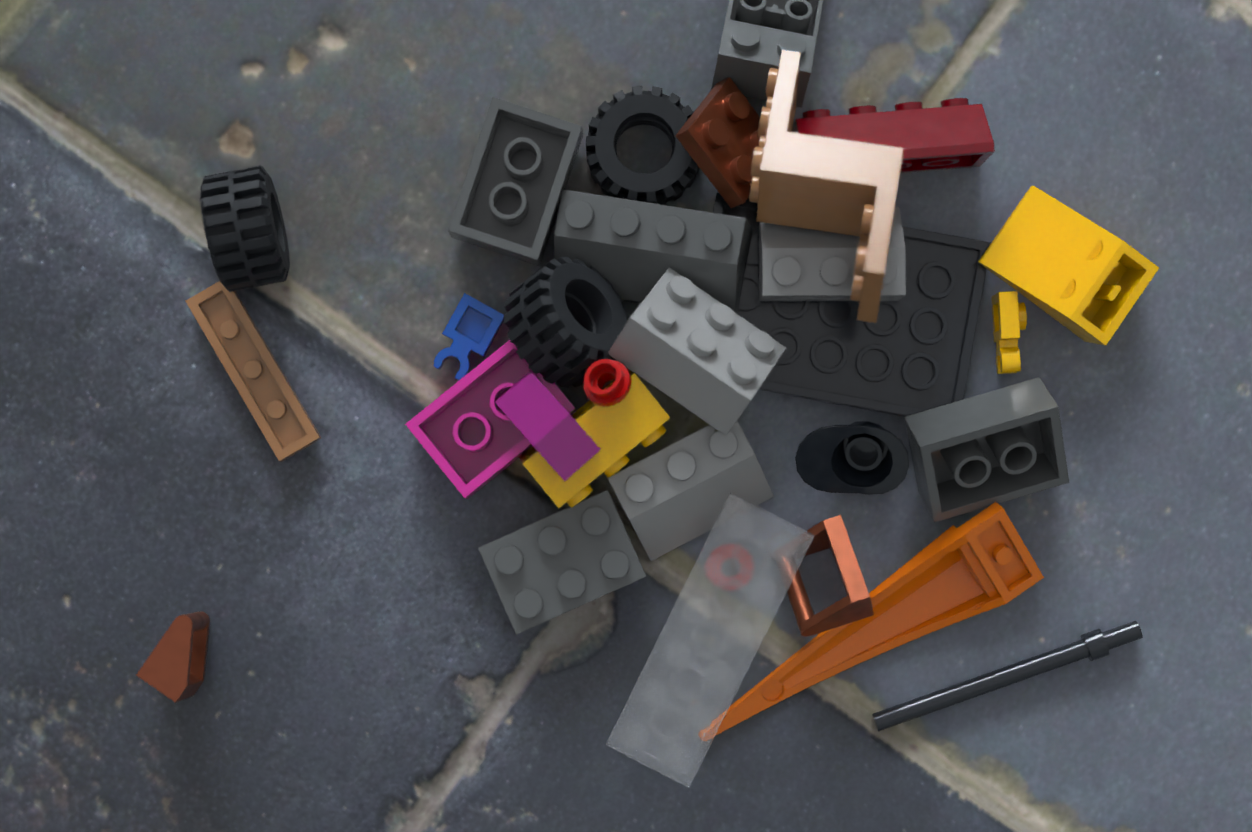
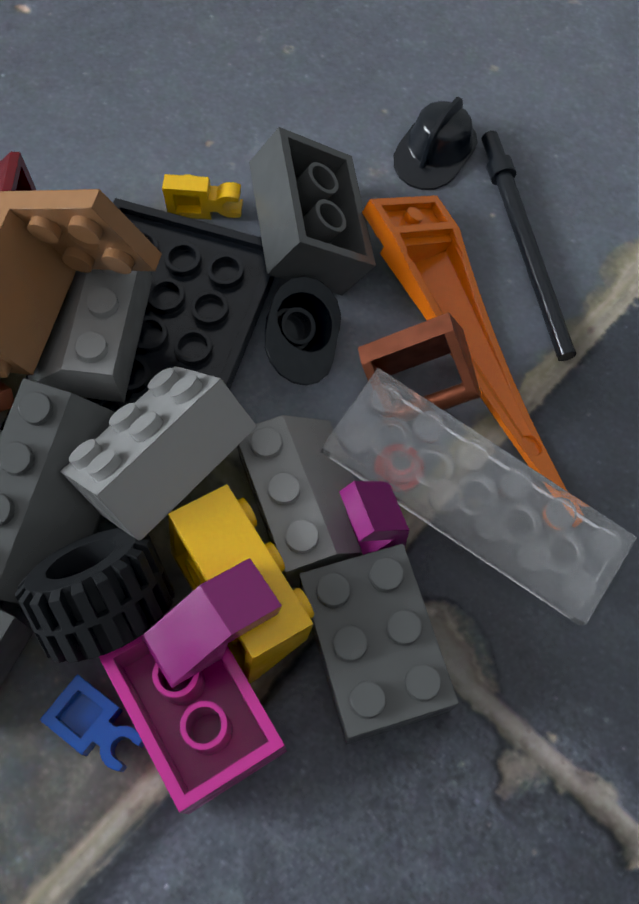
camera: 80 degrees left, 20 degrees down
red plate [583,359,632,407] -> none
yellow slope [978,186,1159,345] -> none
none -> magenta slope [339,481,409,555]
none -> black piece [394,97,478,190]

